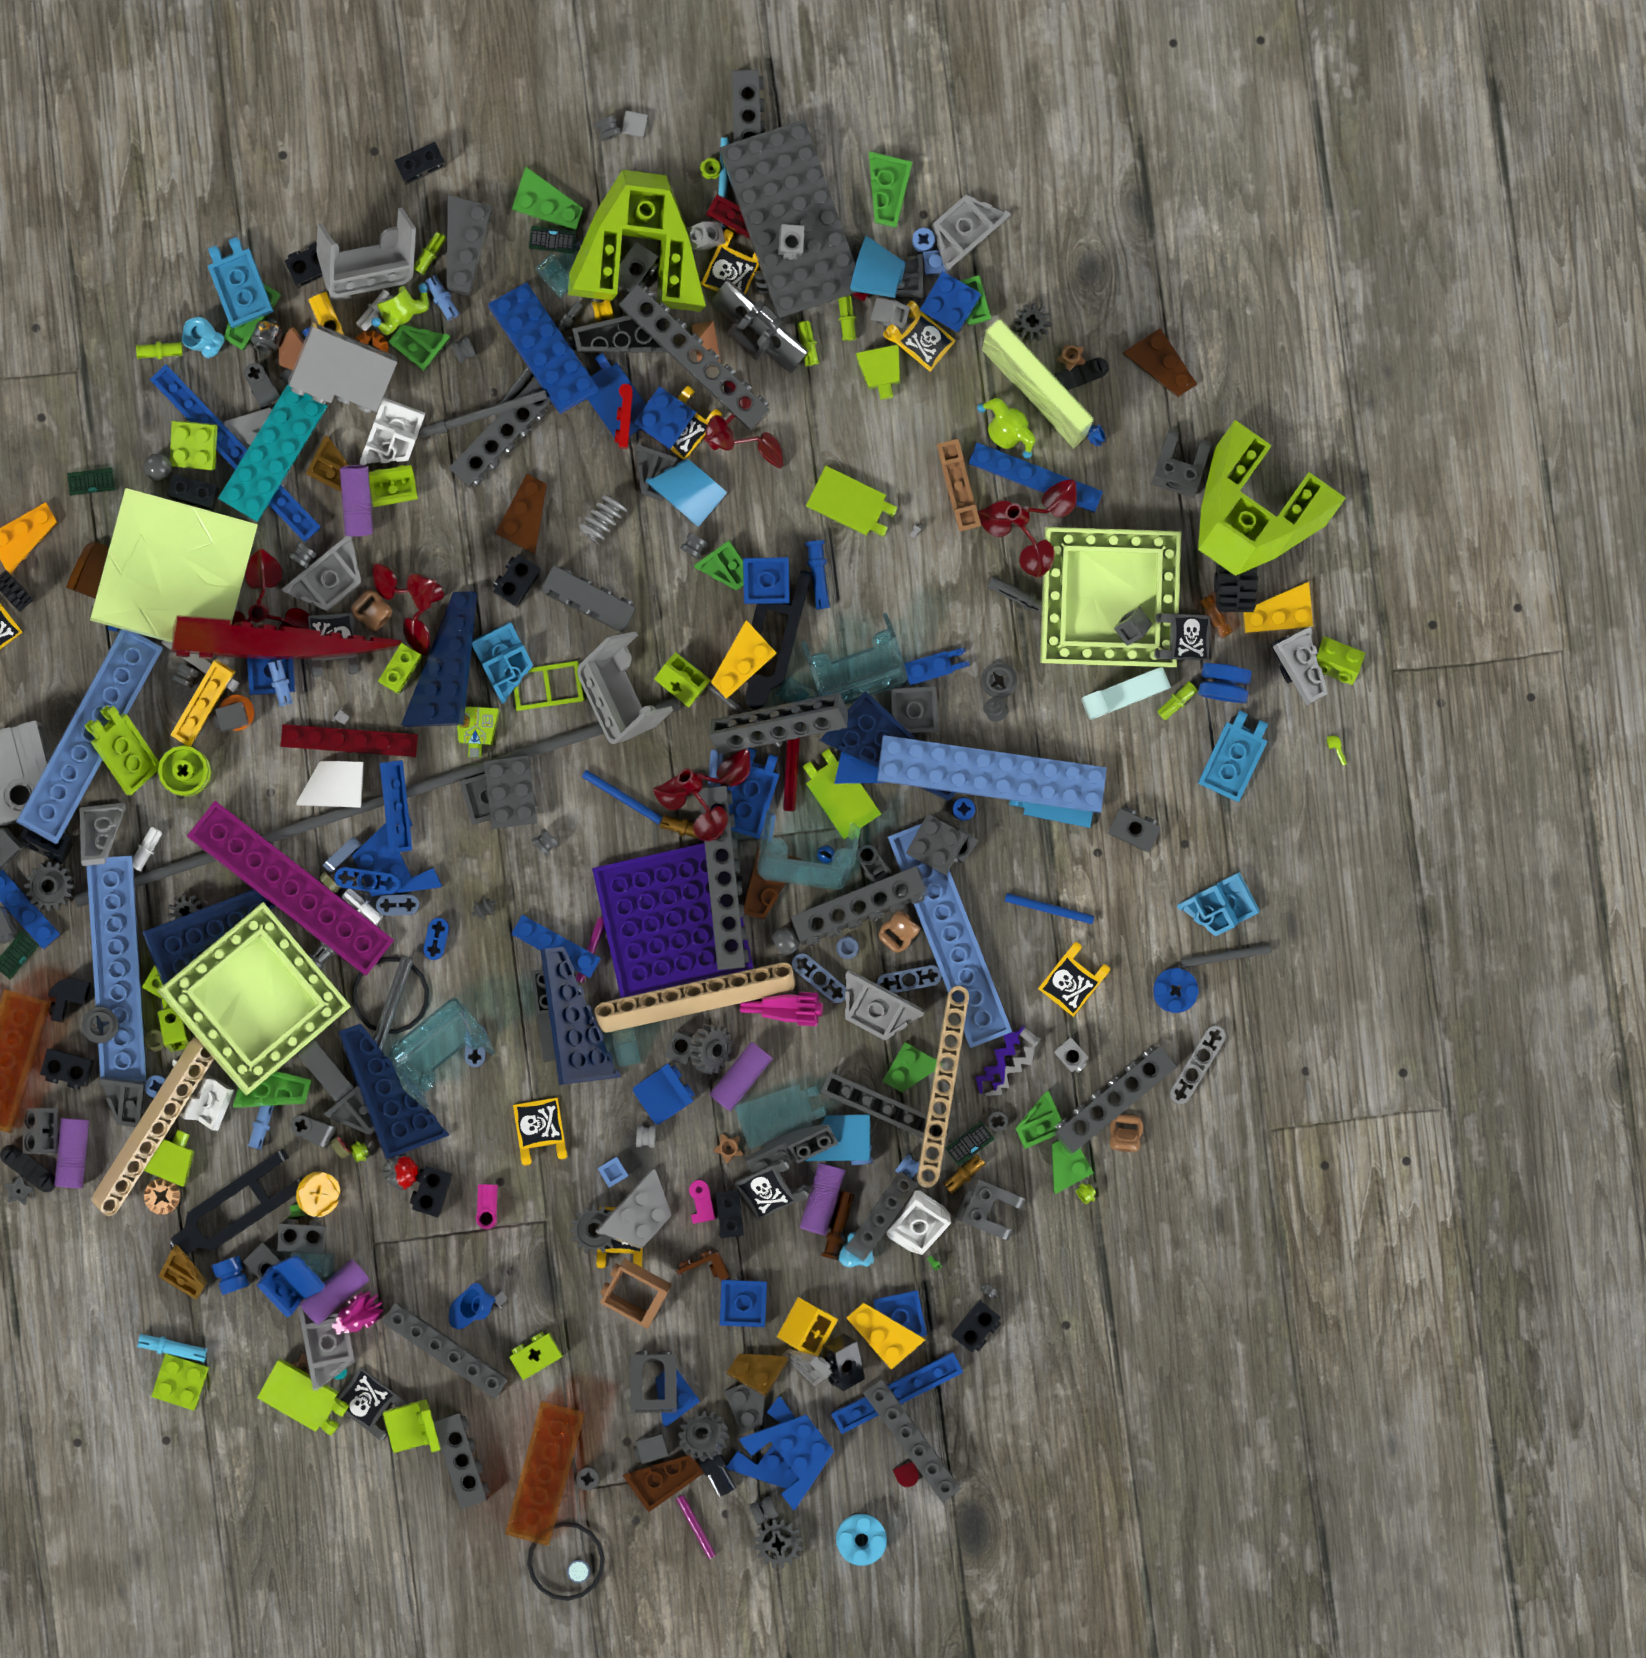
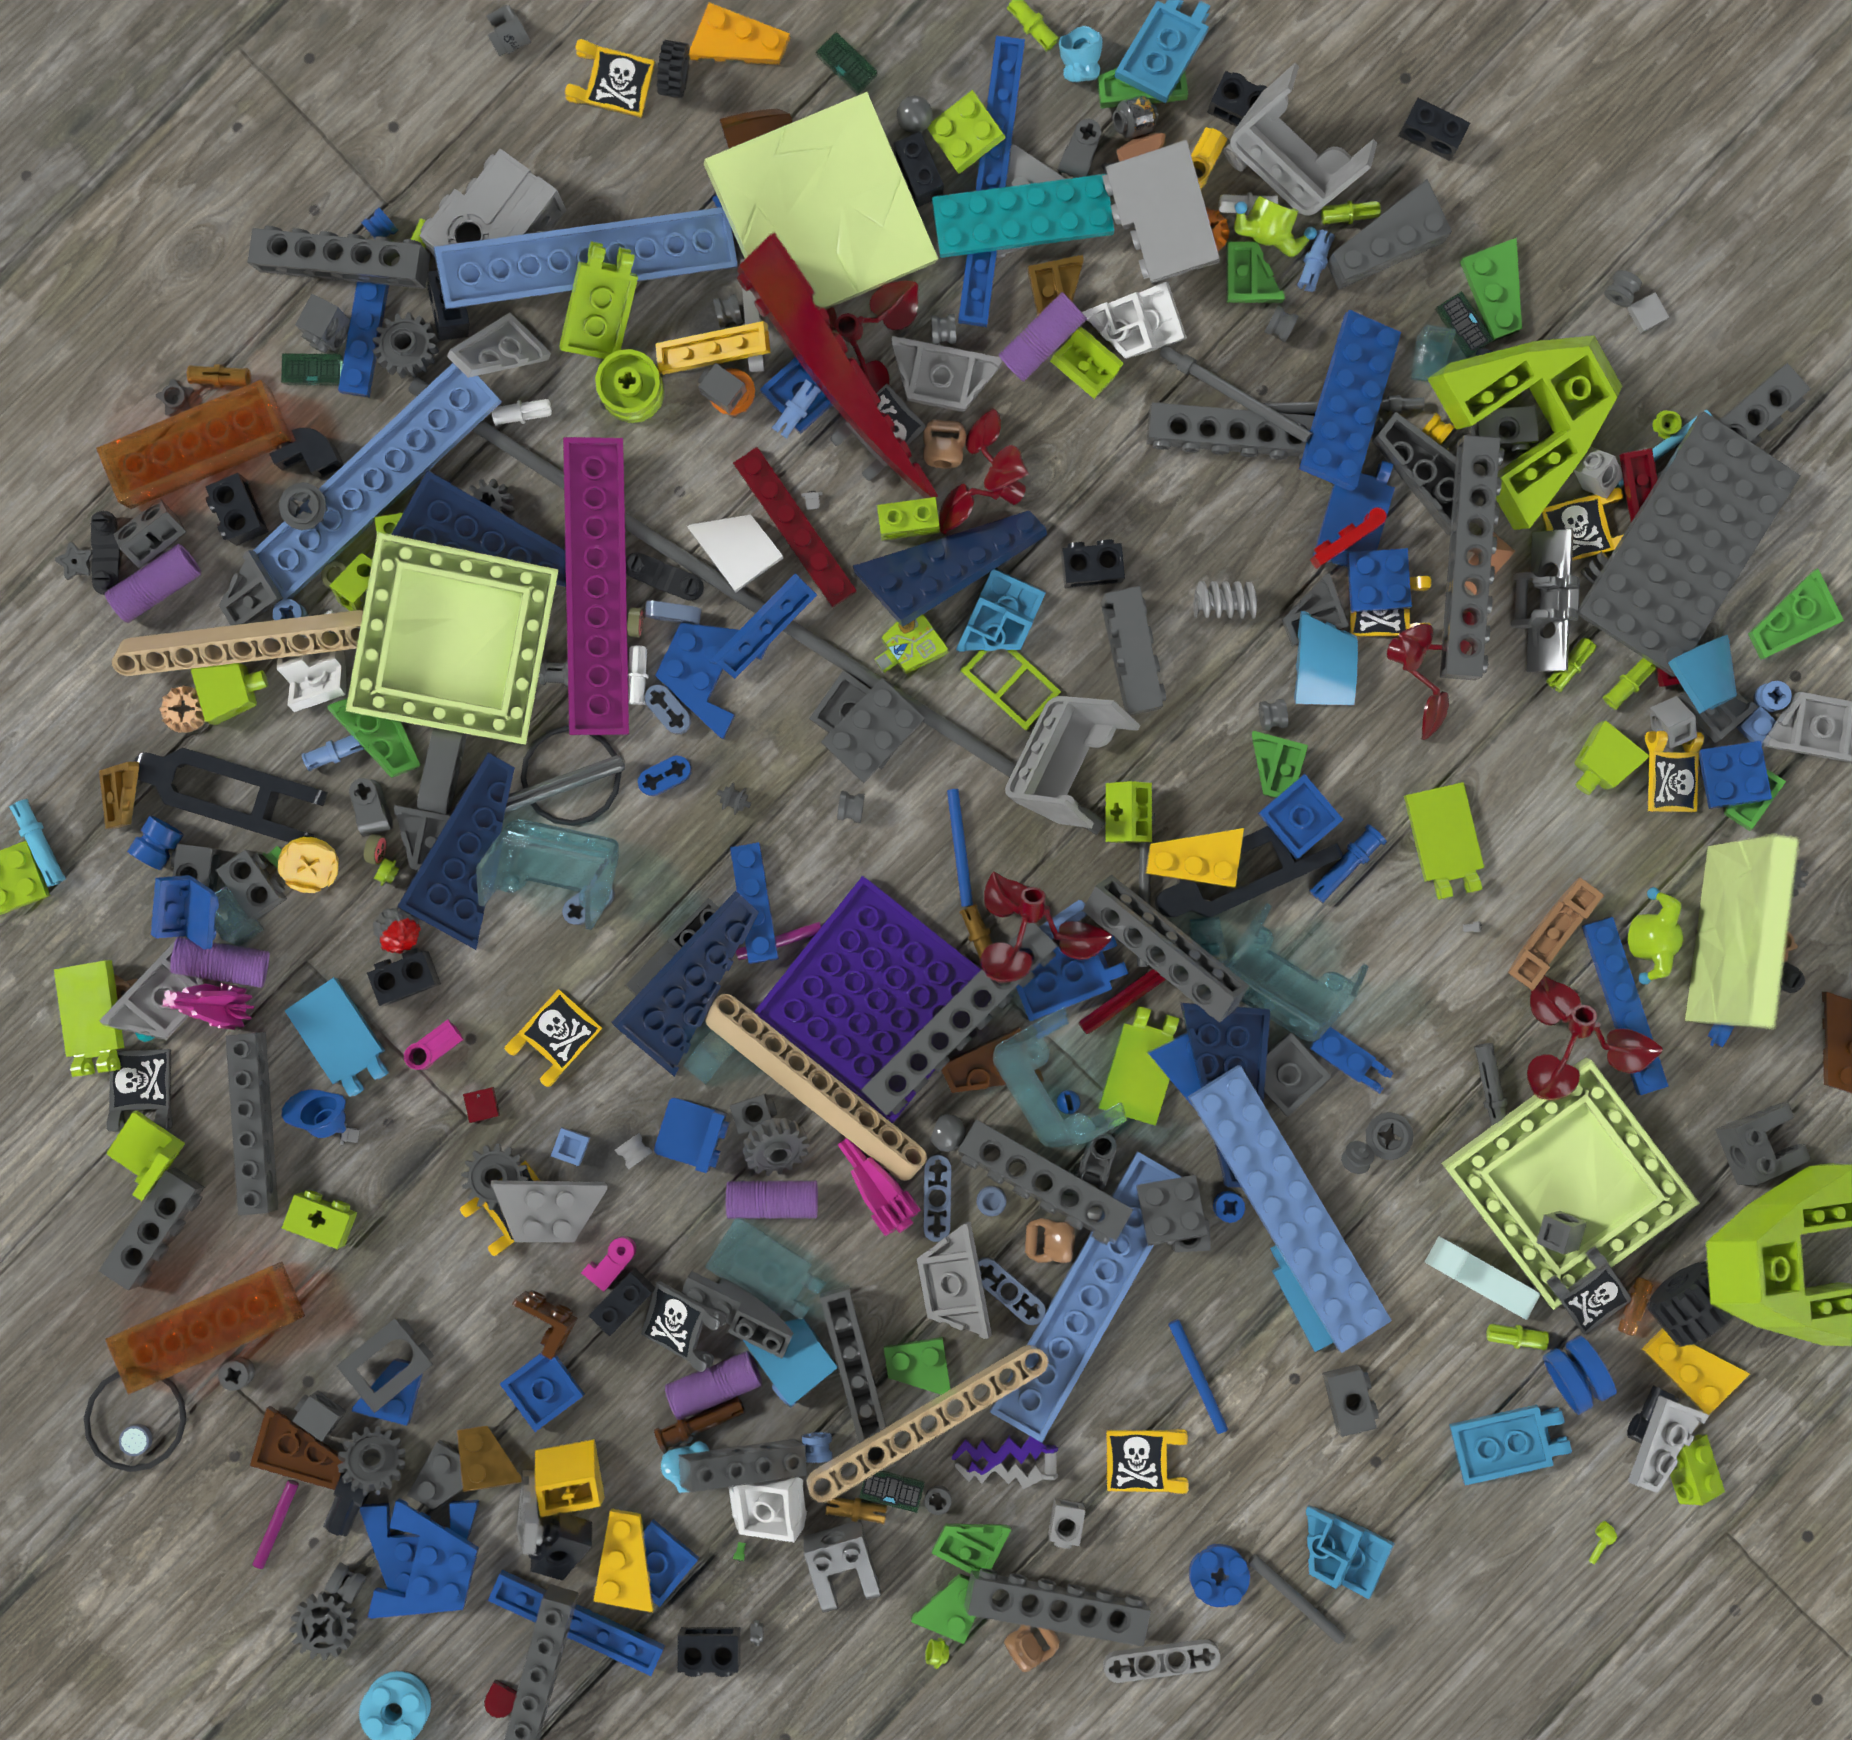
camera: 50 degrees right, 0 degrees up
blue beam [334,867,401,894] -> none
reddish brown wing [495,474,547,555] -> none
medium nougat window [600,1258,672,1329] -> none
medium nougat plate [713,1134,743,1163] -> none
light grey brick [778,224,804,260] -> none
none -> dark azure tile [285,977,389,1097]
none -> dark red tile [463,1087,500,1123]
none -> black piece [626,552,704,601]

